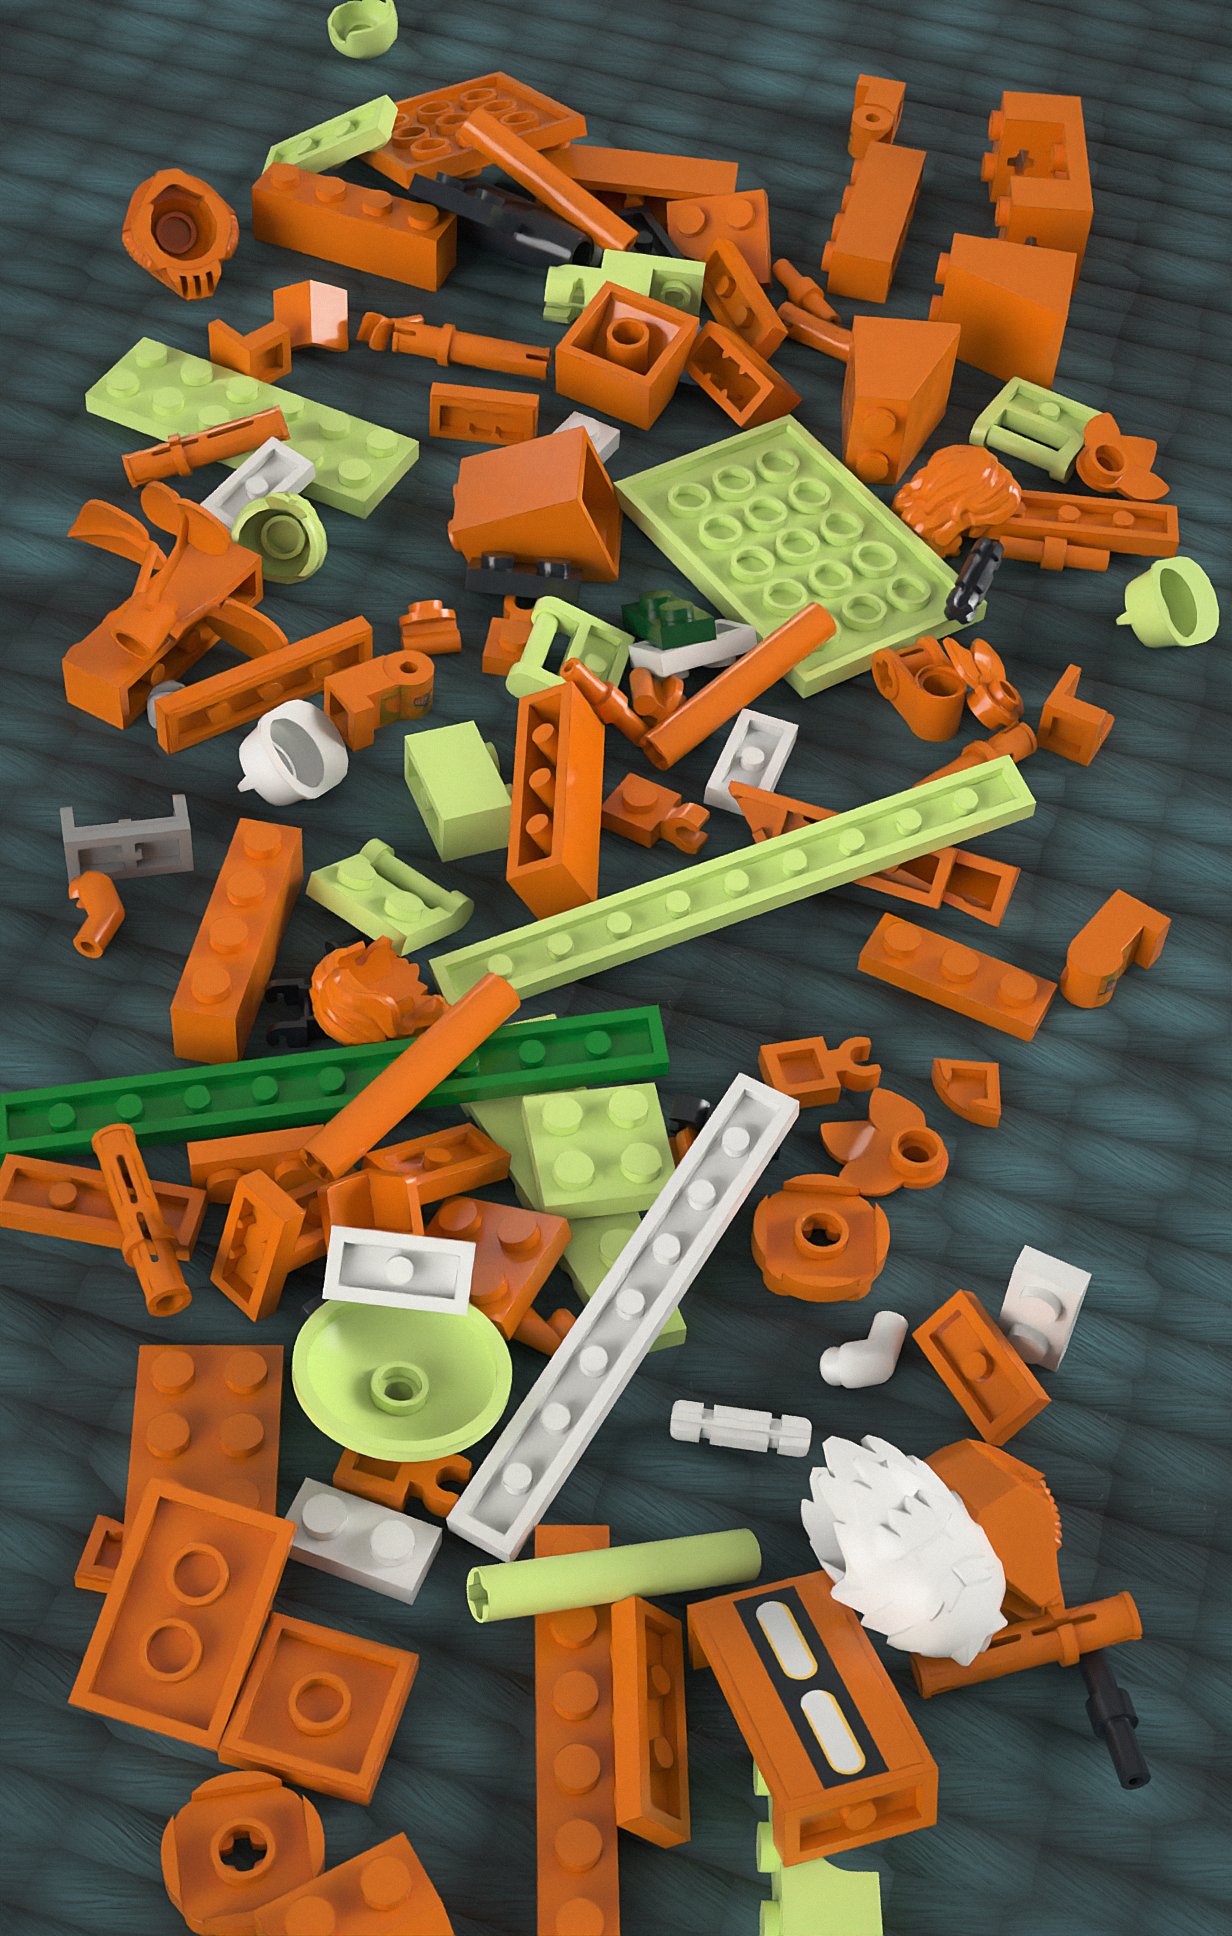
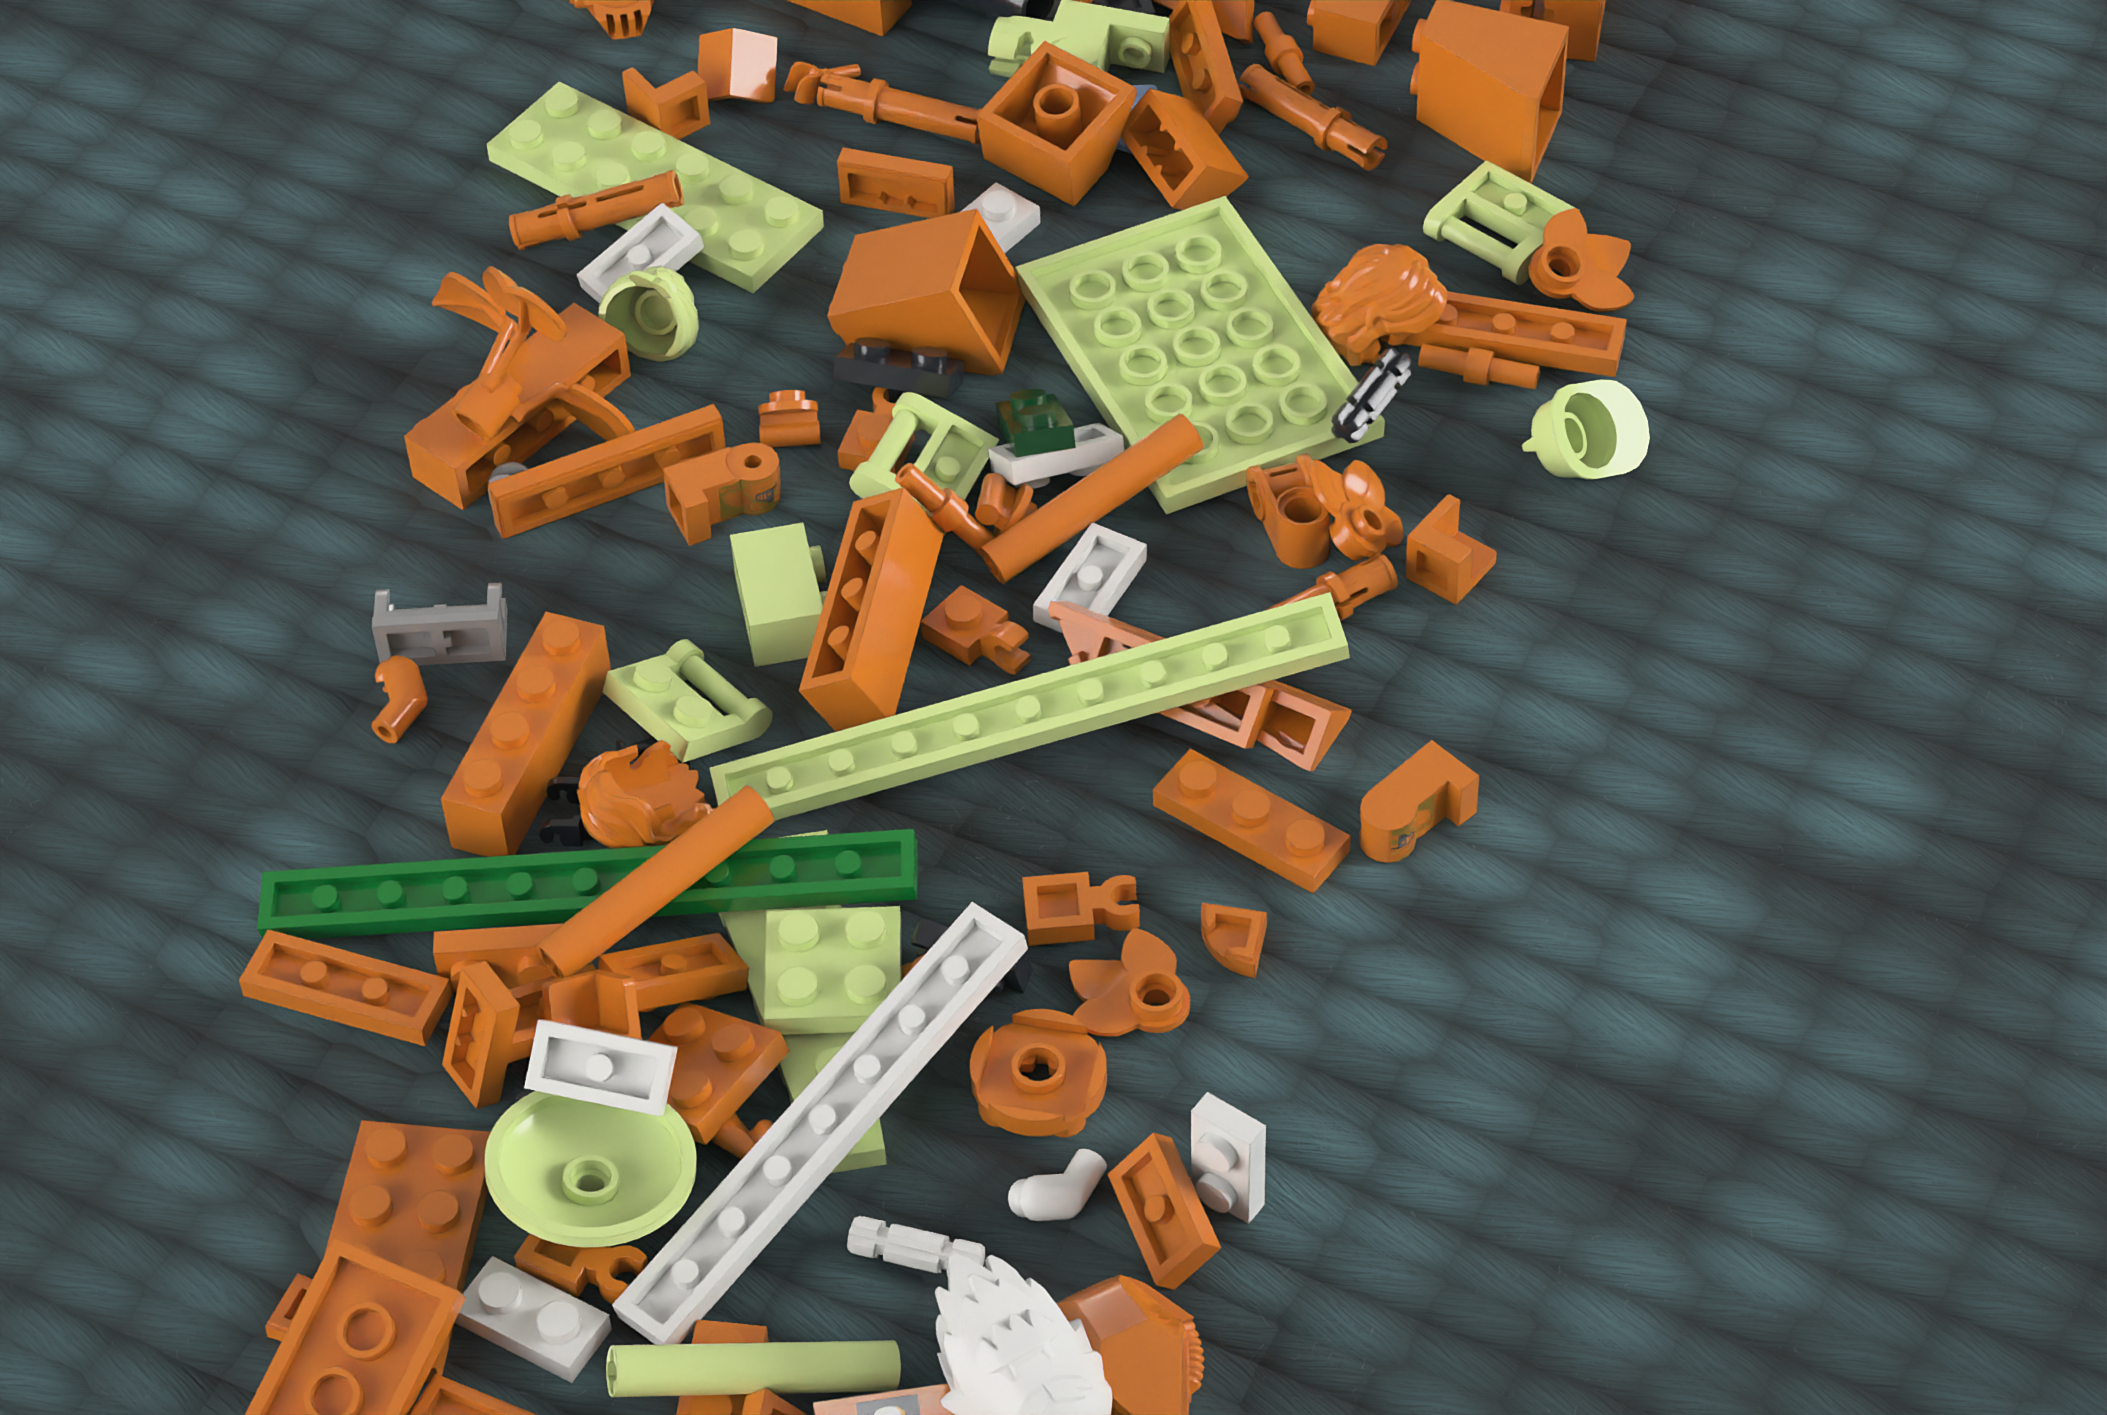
camera: 15 degrees right, 0 degrees up
orange pin [91,1123,192,1317] -> none
white piece [237,699,348,806] -> none
orange slope [842,316,961,485] -> none

